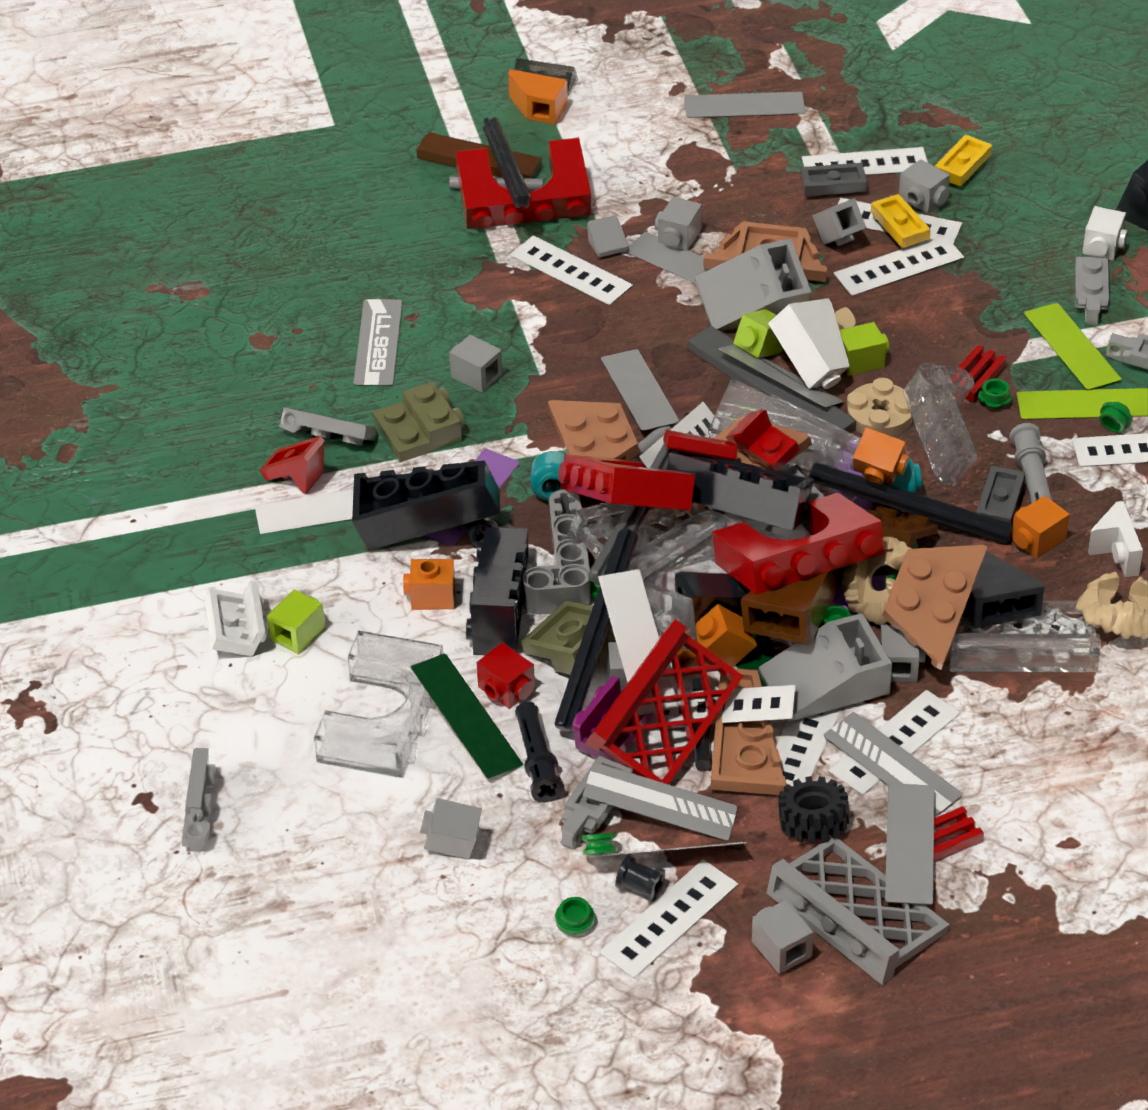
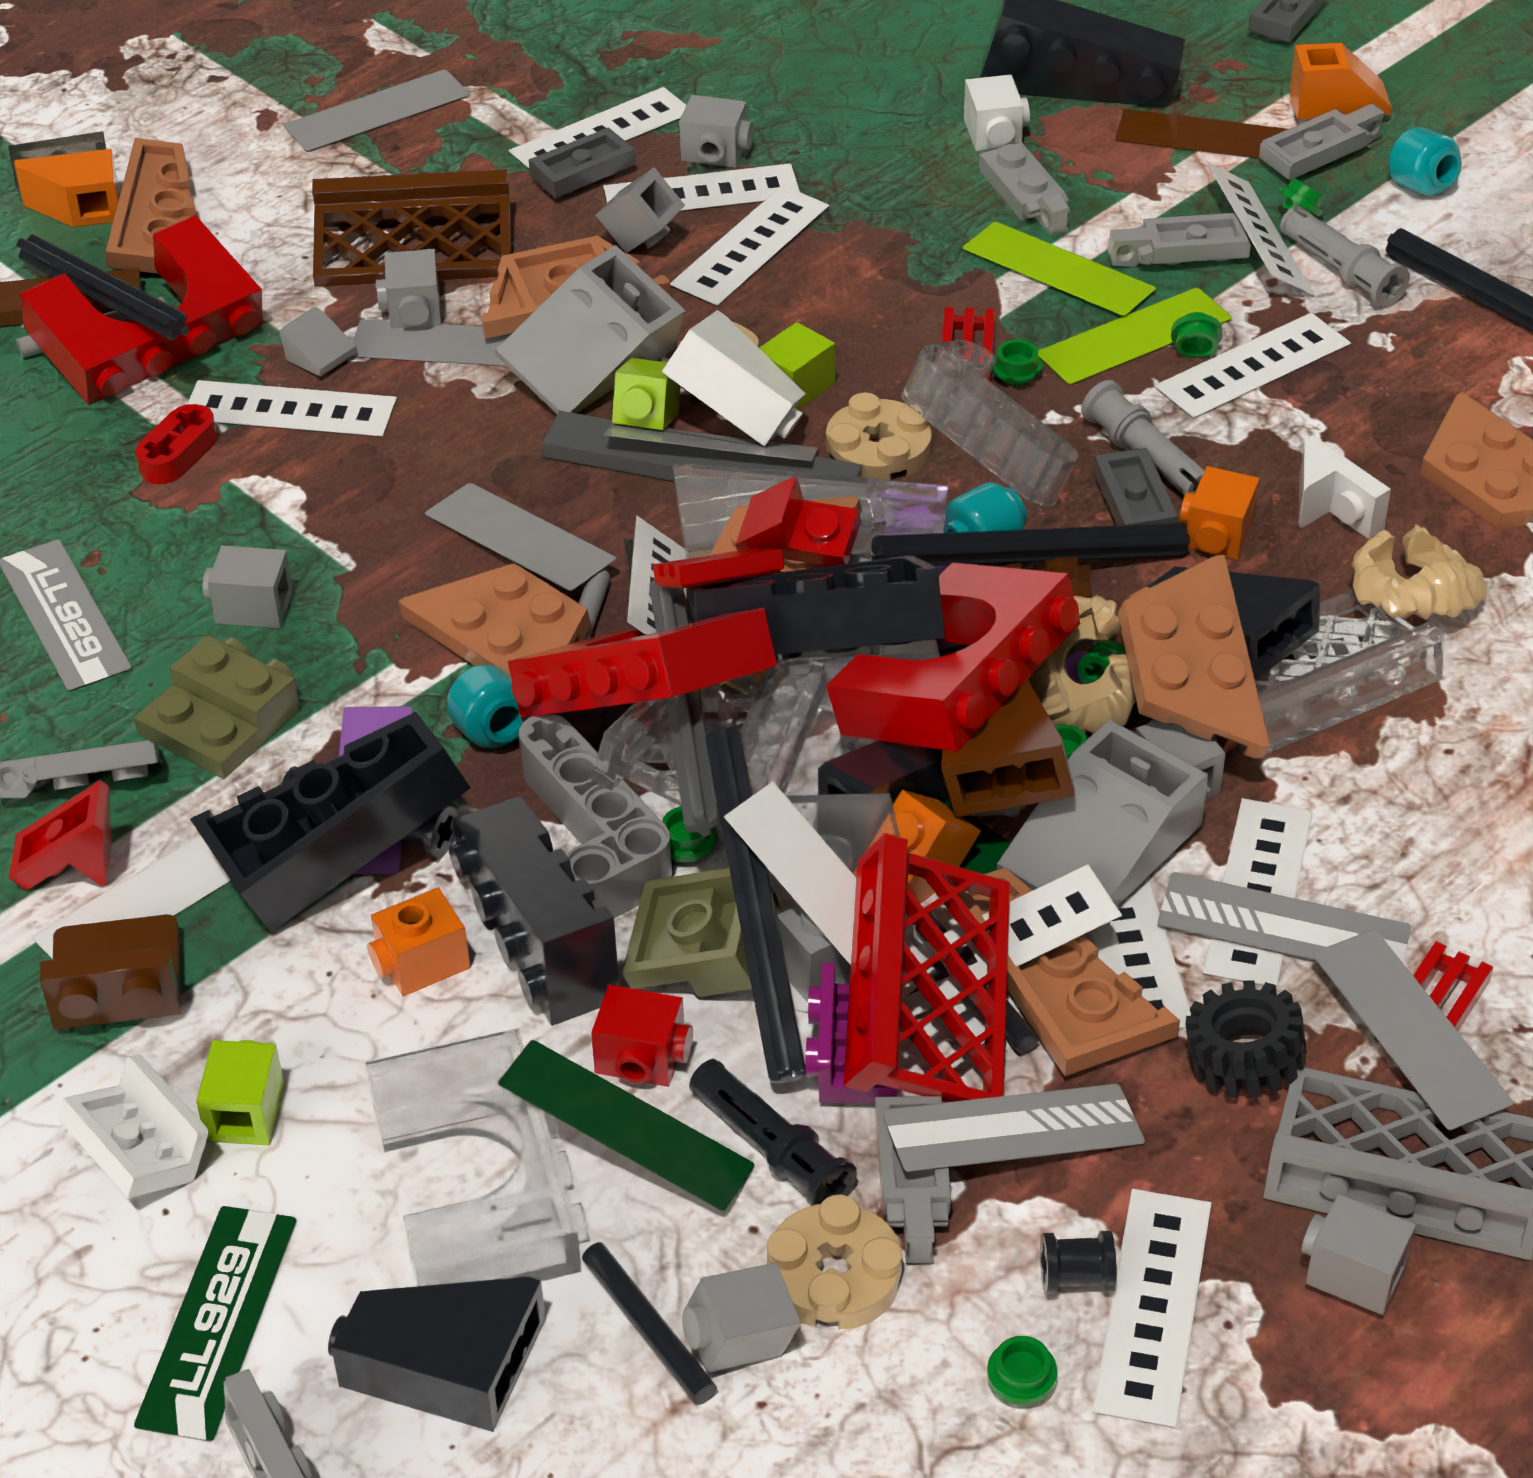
camera: 30 degrees left, 0 degrees up
green bush [581,832,618,855] -> none
white sticker [589,842,747,857] -> none
orange brick [853,427,909,485] -> none
yellow plate [871,194,931,248] -> none
yellow plate [935,134,992,187] -> none
none -> reddish brown bracket [40,914,181,1030]
none -> nougat wing [106,138,195,274]
none -> dark green sticker [134,1206,296,1441]
none -> red beam [135,404,217,484]
none -> reddish brown fence [312,169,511,287]
none -> black slope [328,1276,546,1432]
none -> black bar [582,1242,717,1405]
none -> tan plate [767,1195,902,1329]

